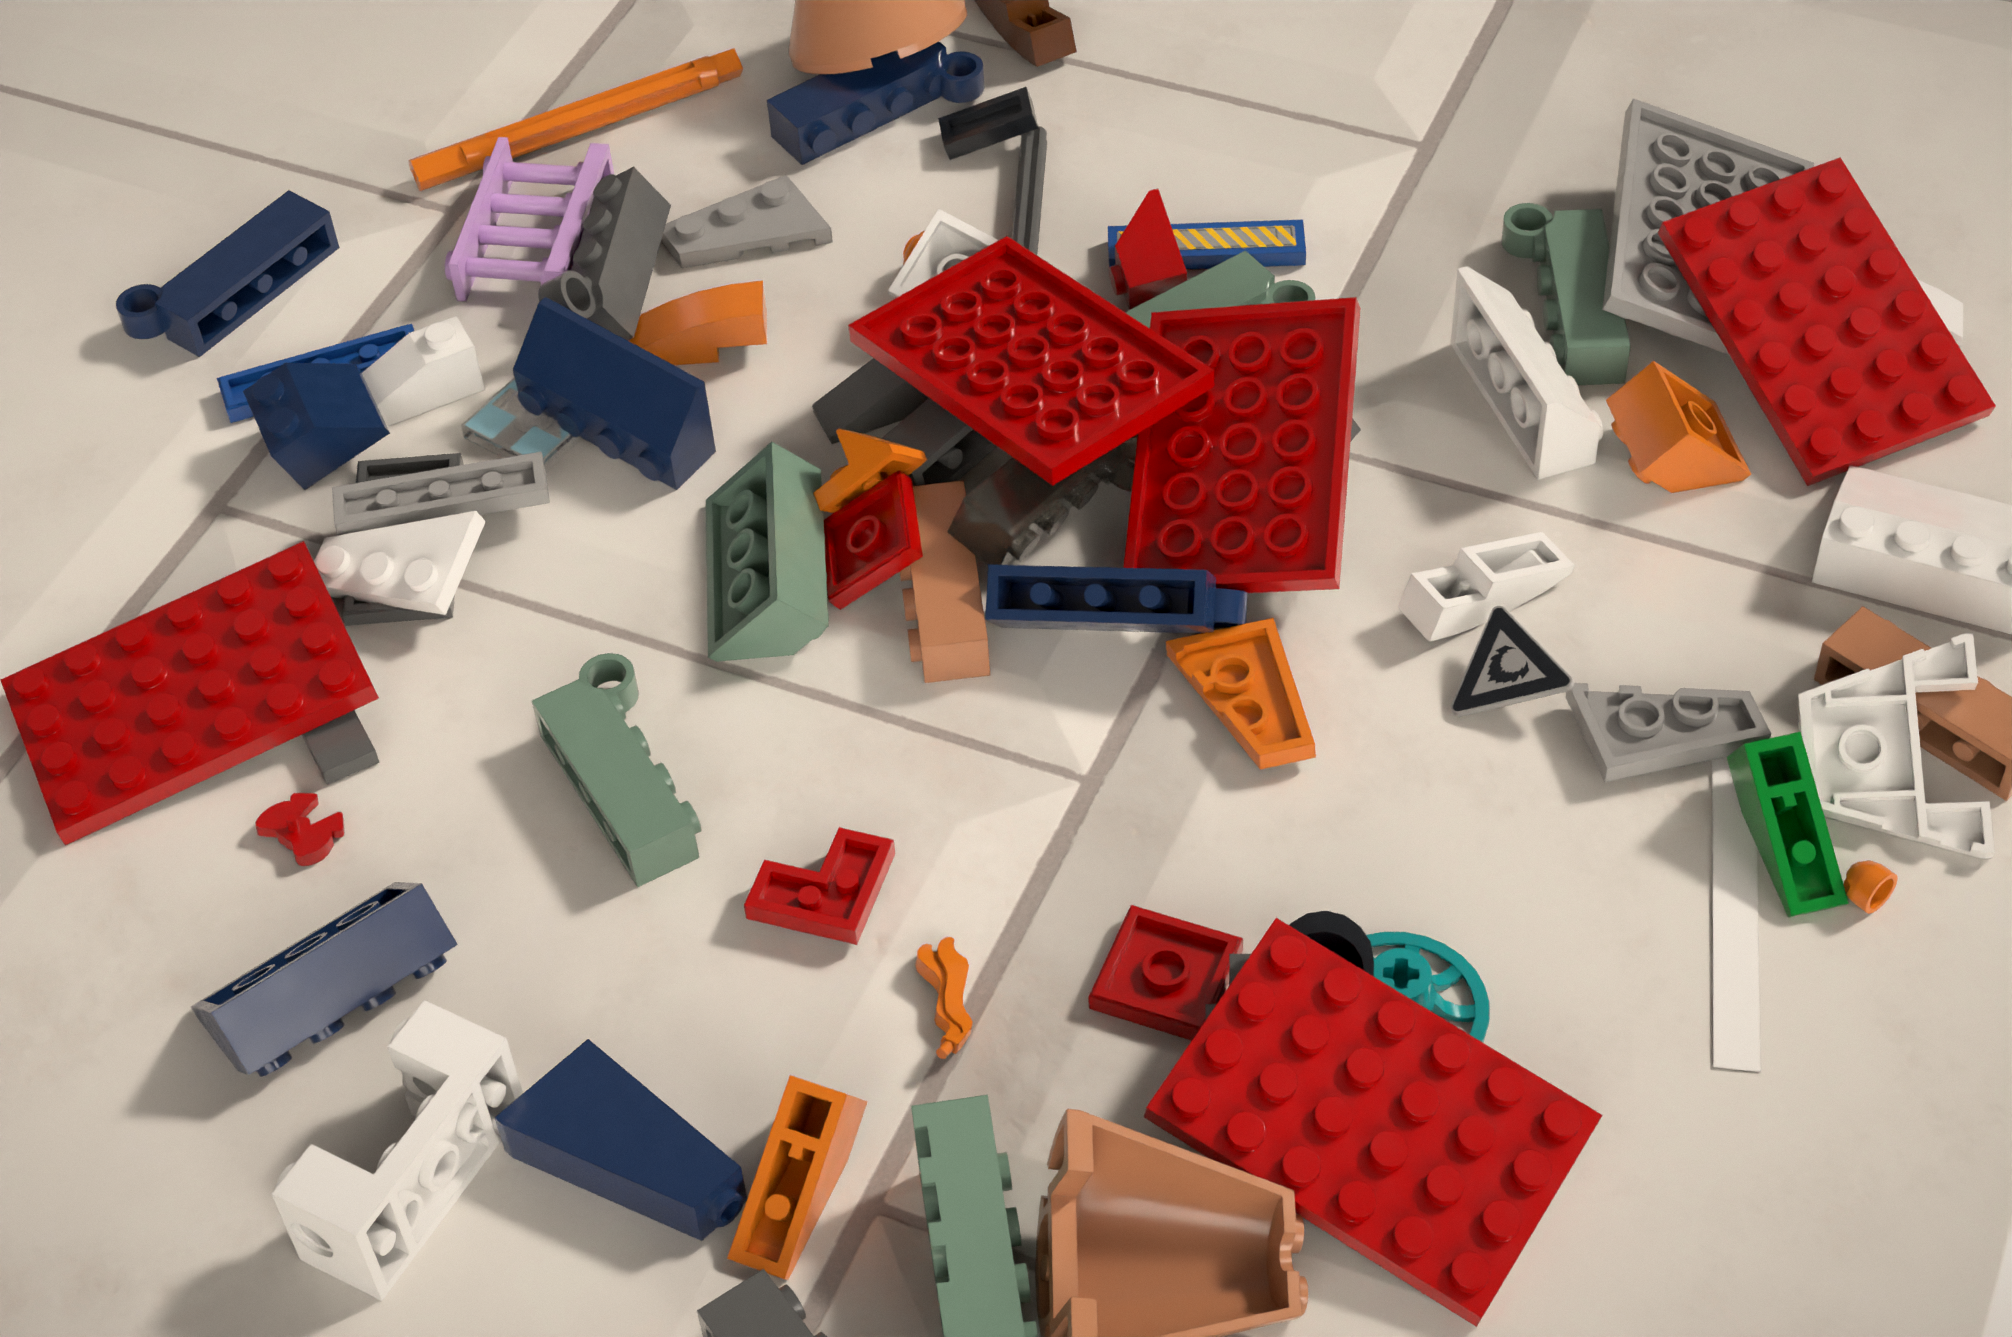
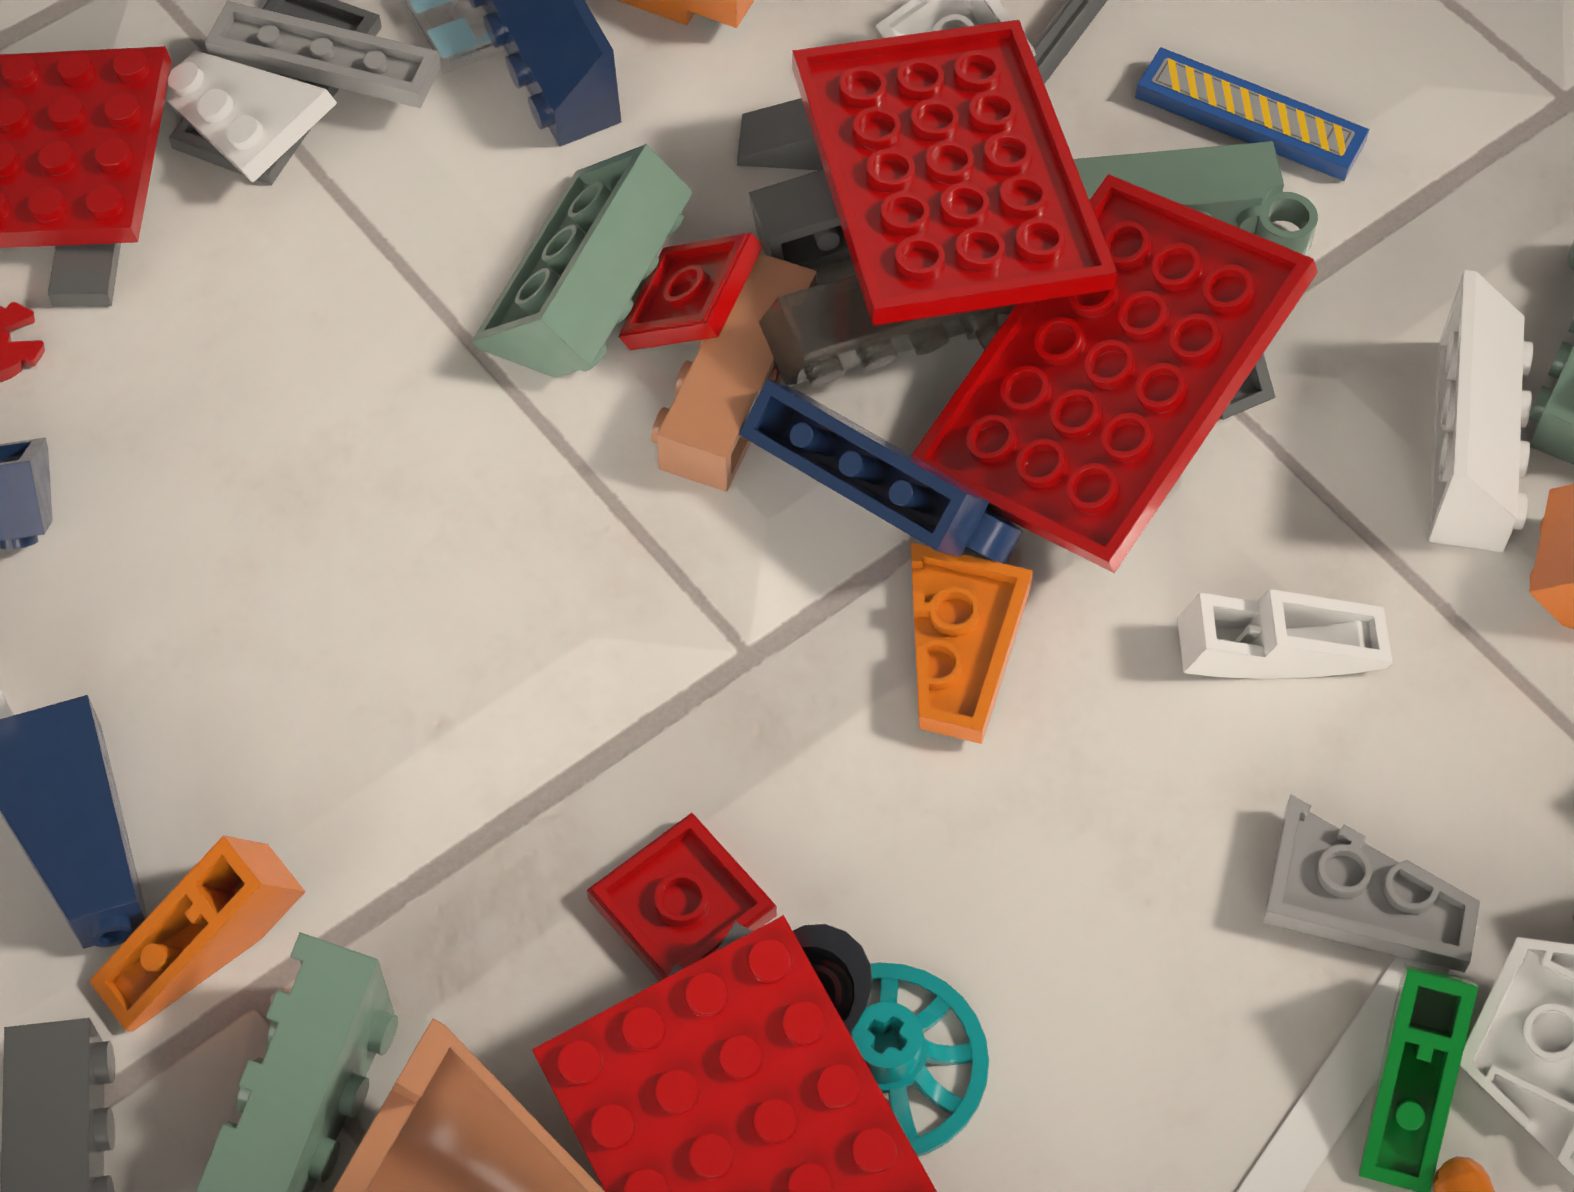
camera: 25 degrees right, 10 degrees up
sand green hinge [531,653,702,887] -> none
red plate [744,827,895,945] -> none
orange slope [813,428,927,513] -> none
orange hair [915,937,973,1059] -> none
red slope [1108,188,1187,310] -> none
black piece [1451,606,1574,717] -> none

